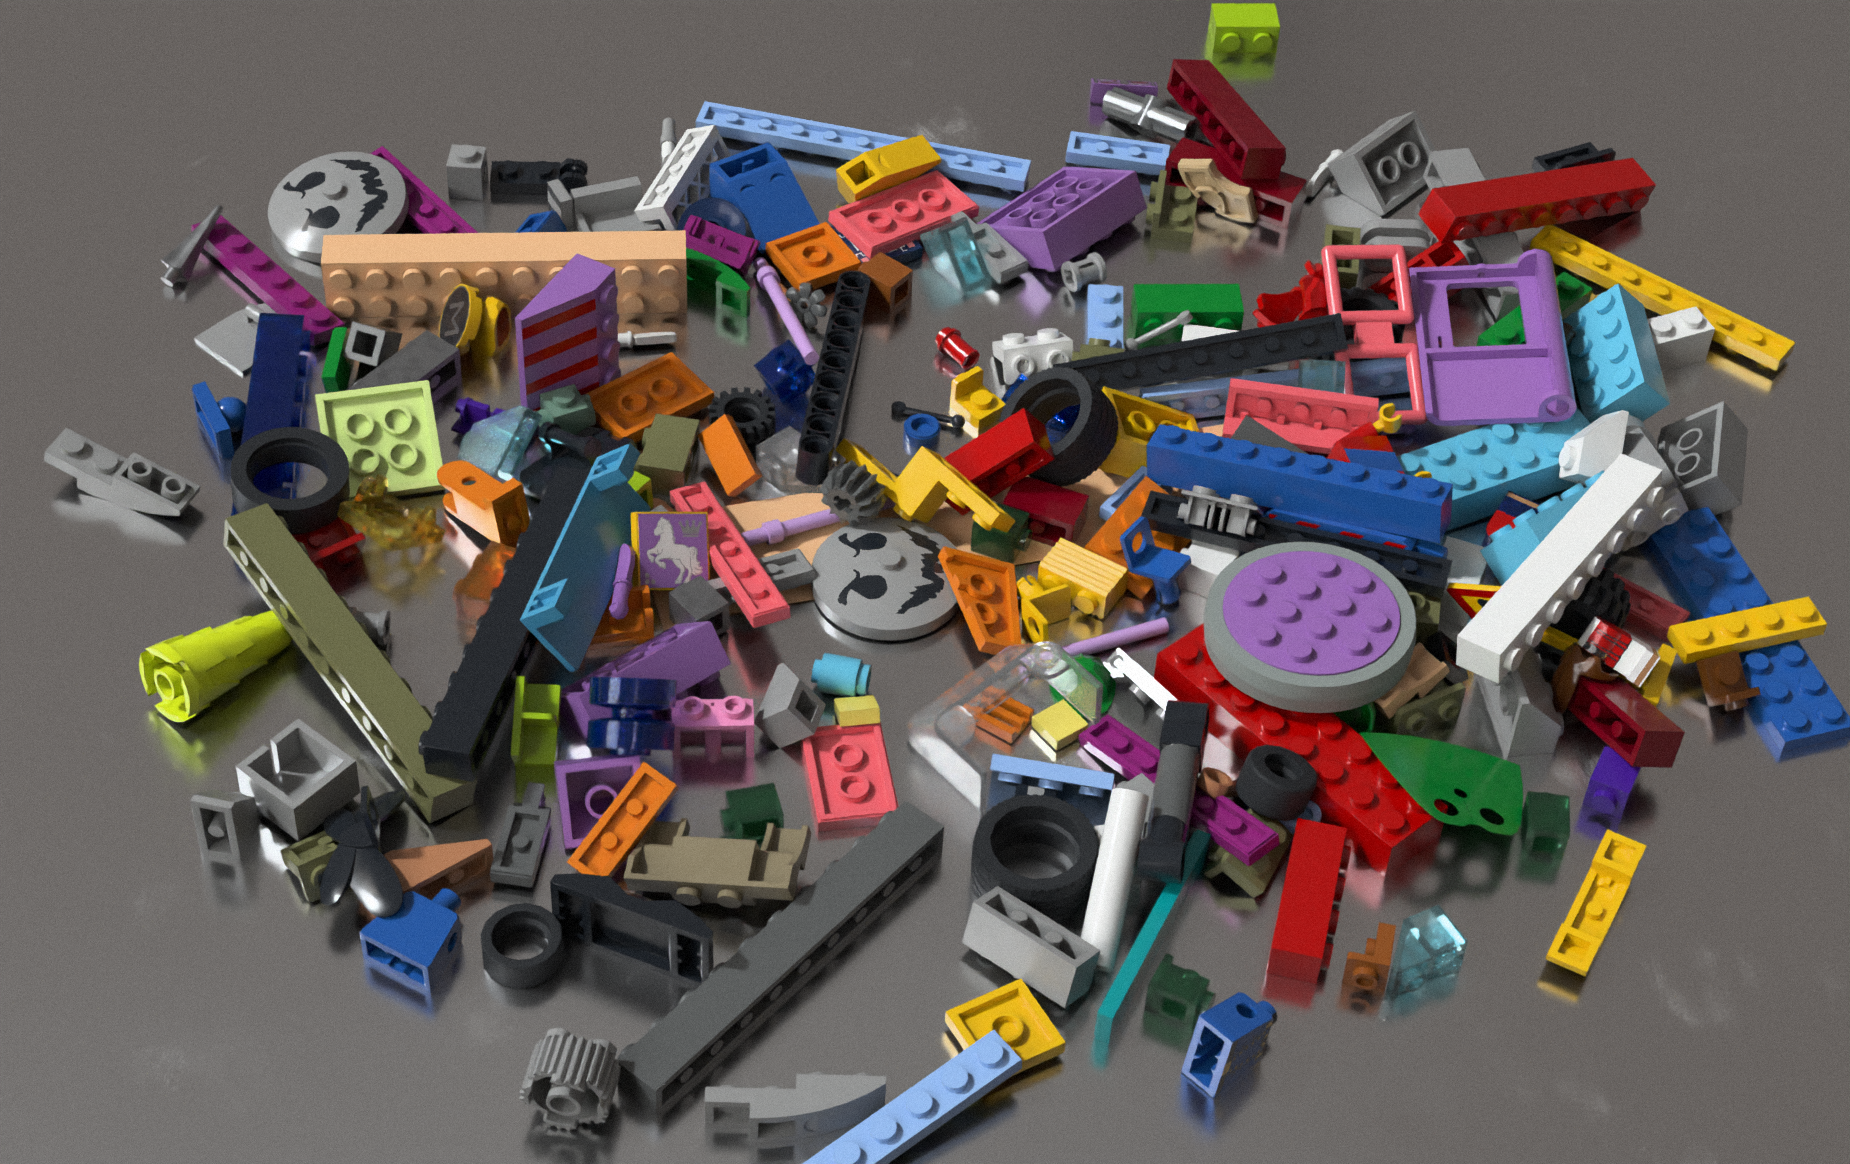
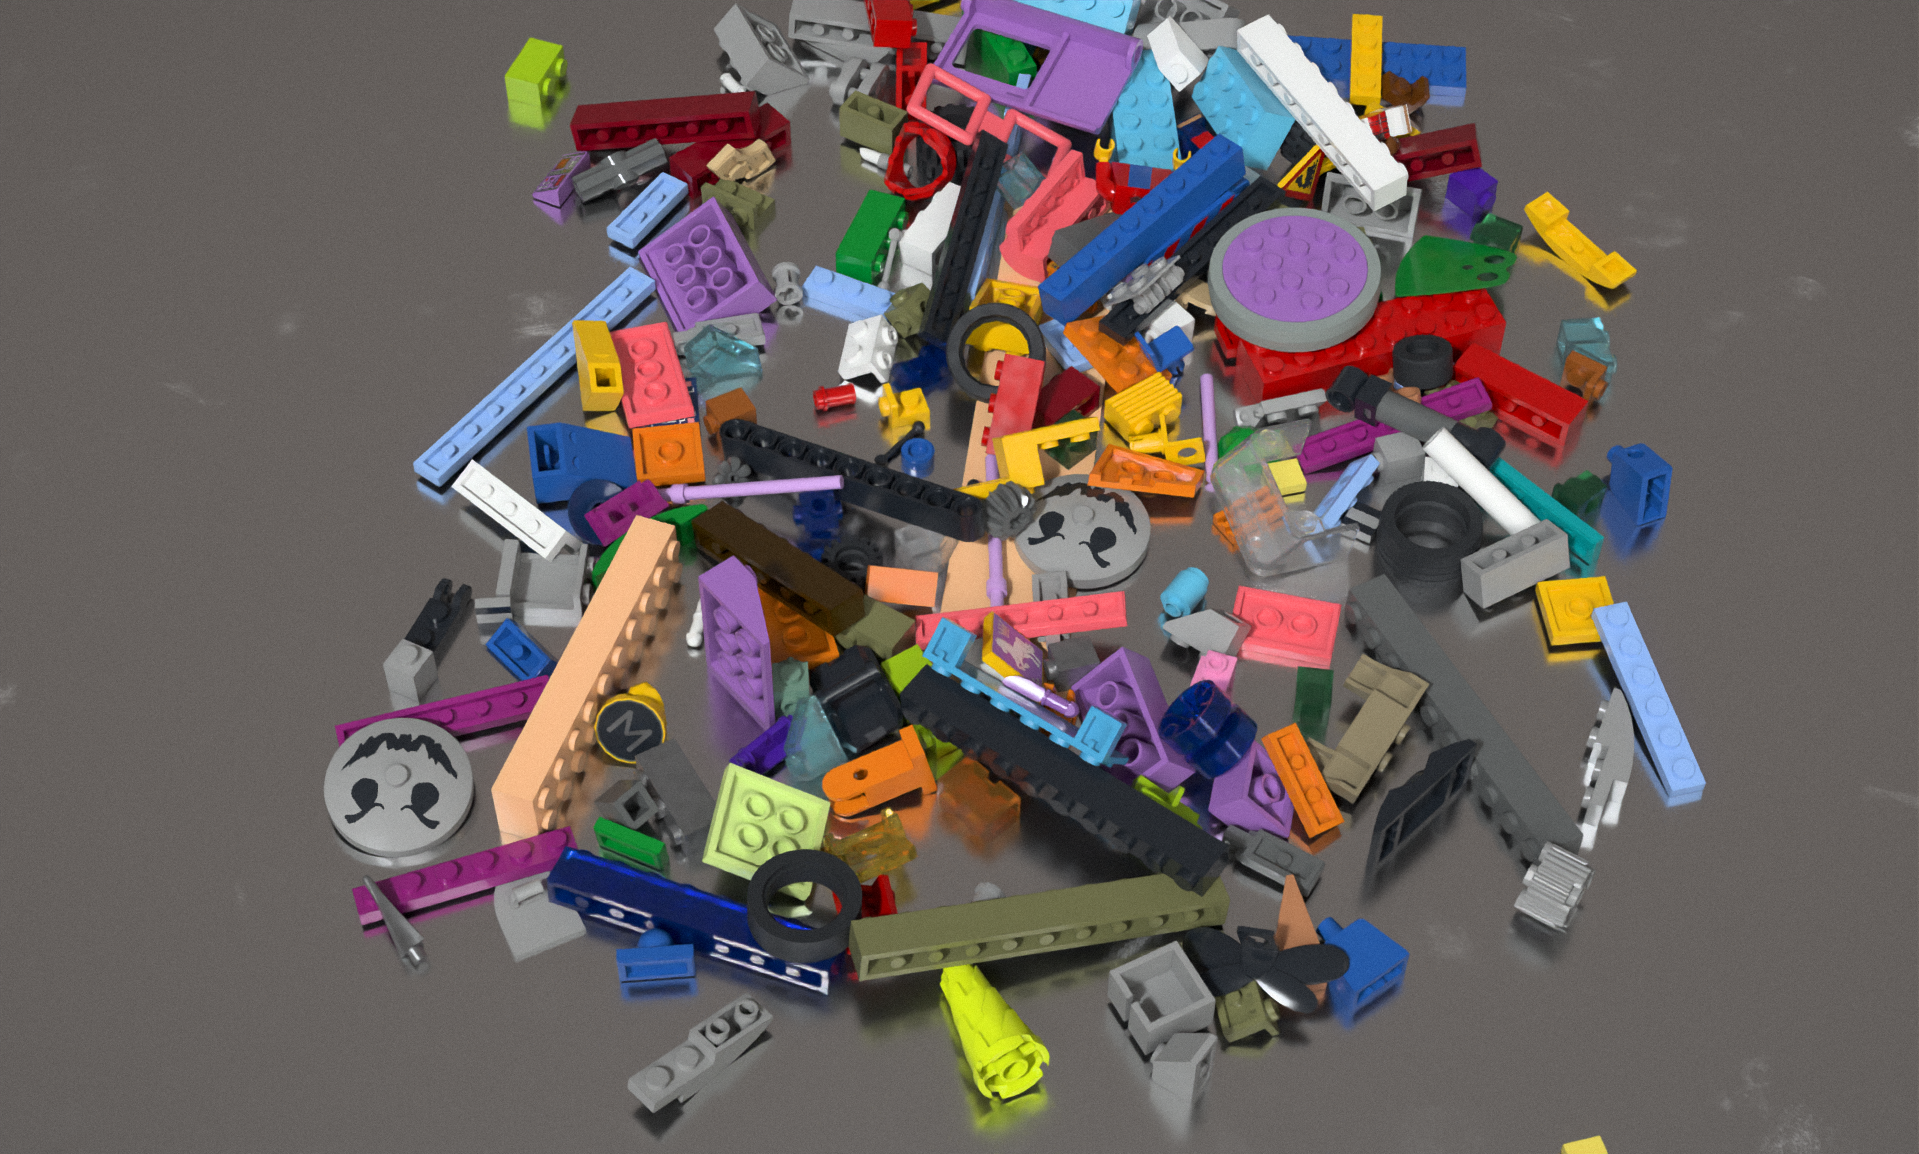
camera: 65 degrees left, 5 degrees up
black tyre [481,903,564,988] -> none
light grey piece [660,118,677,164] -> none
light yellow tile [834,695,880,727] -> none
none -> dark brown brick [691,501,865,637]

